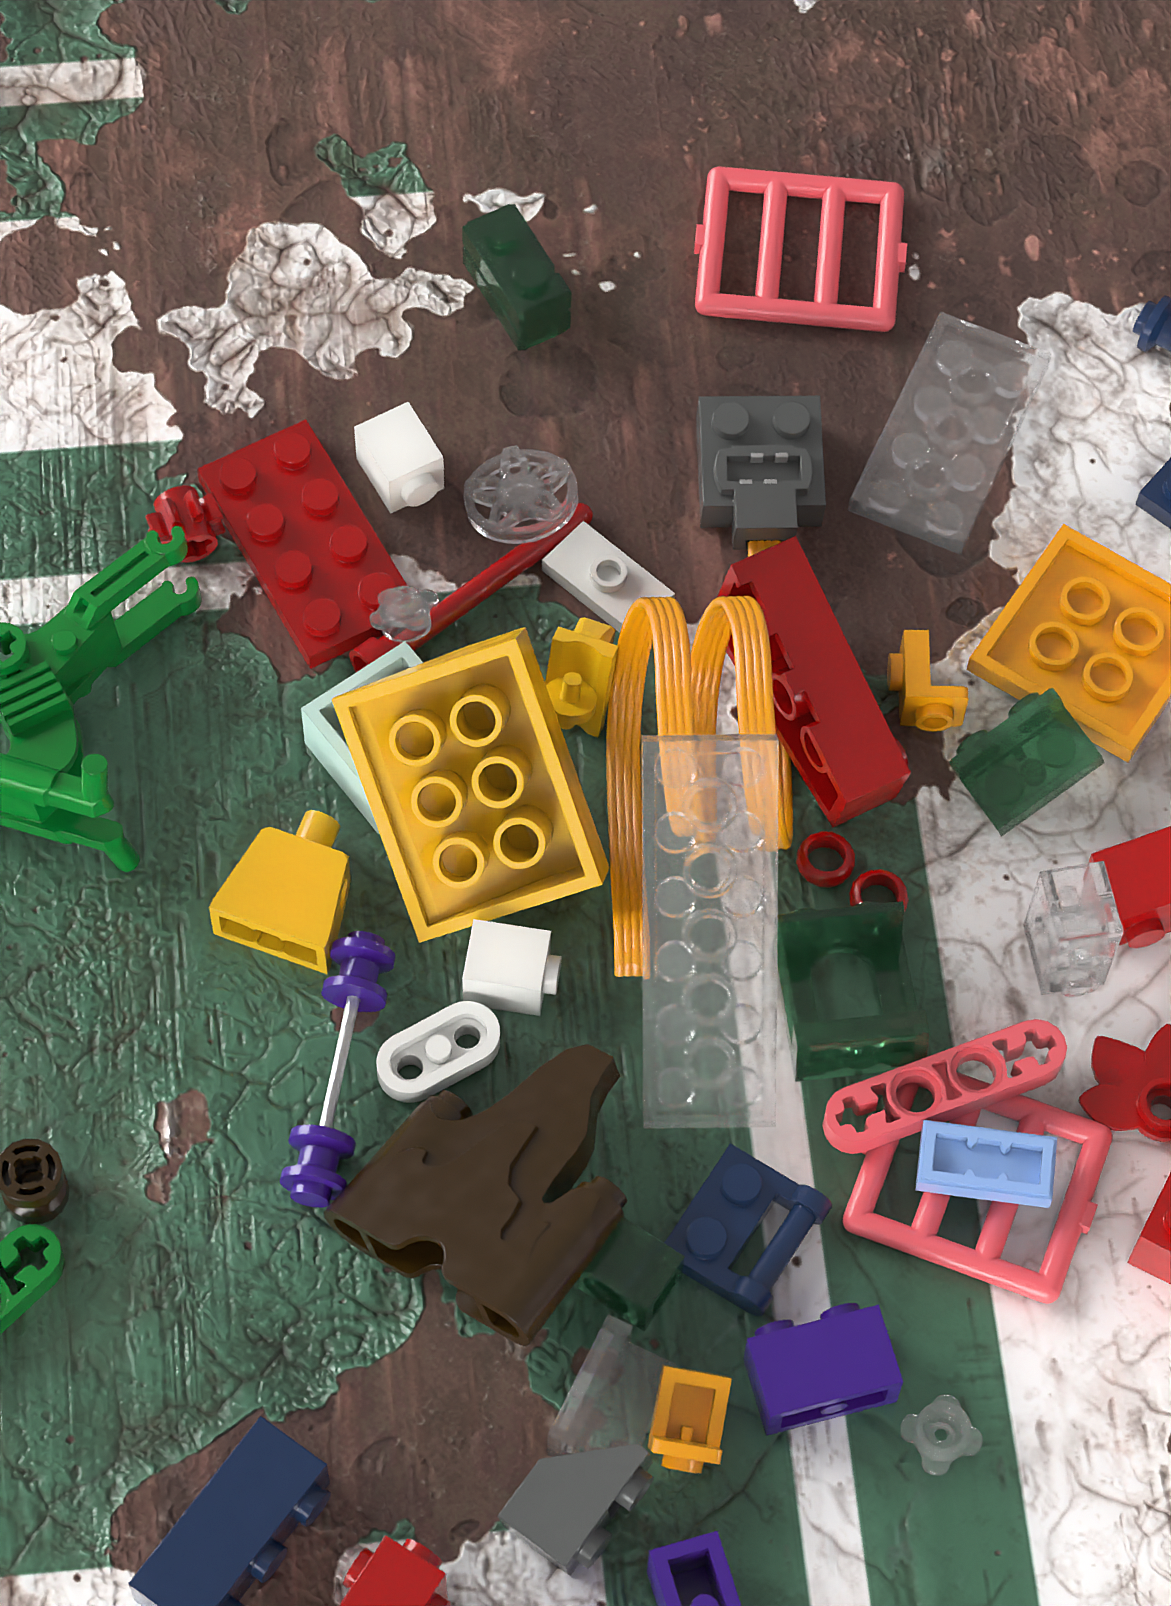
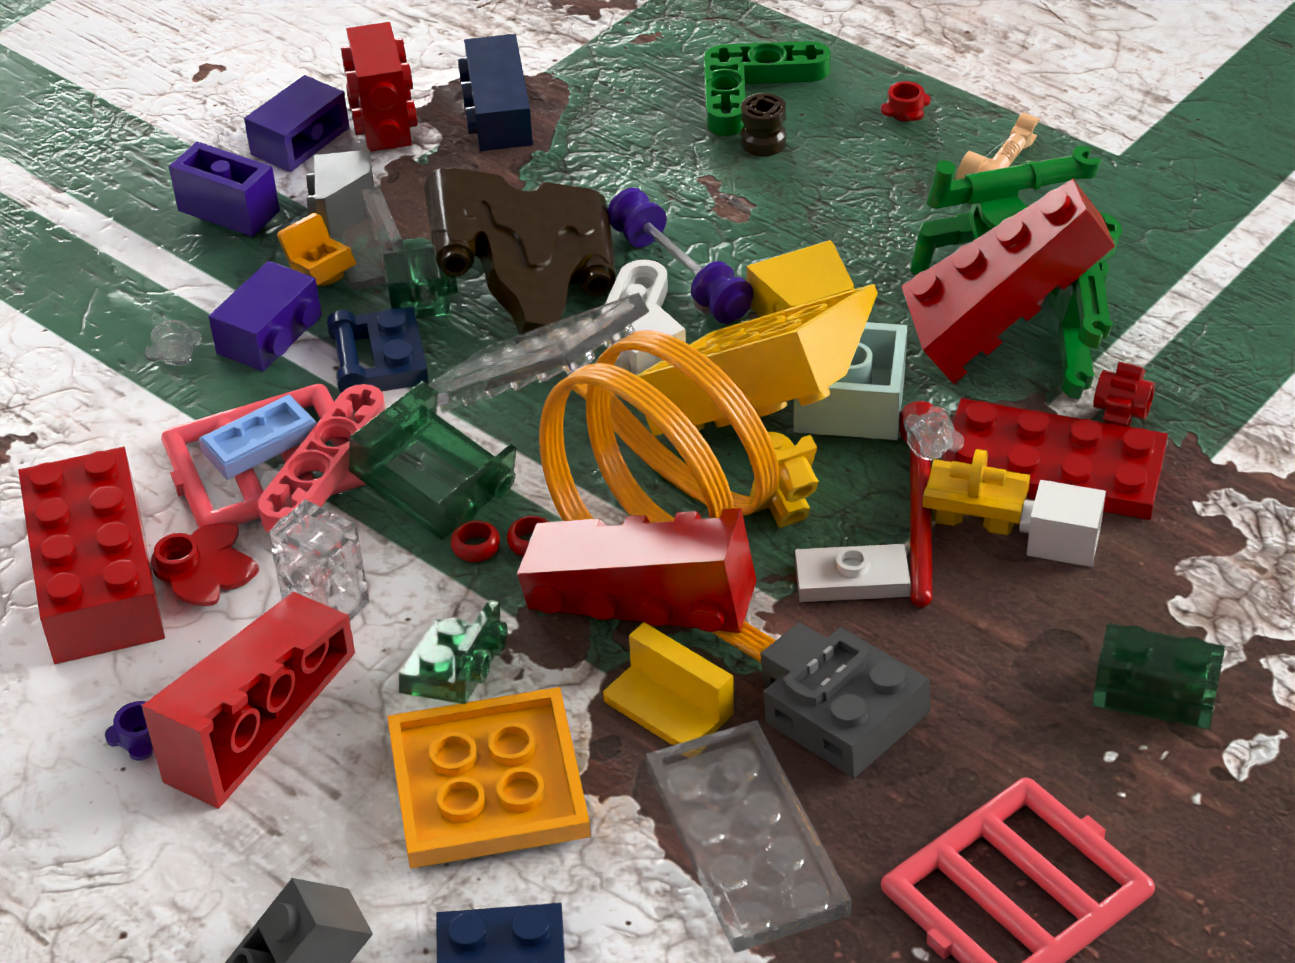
camera: 140 degrees right, 20 degrees down
clear wheel [464,445,579,544] -> none
light orange bracket [887,630,968,731] -> none
none -> yellow panel [603,622,734,754]
none -> red wedge [901,179,1115,384]
none -> yellow hips [923,449,1030,535]

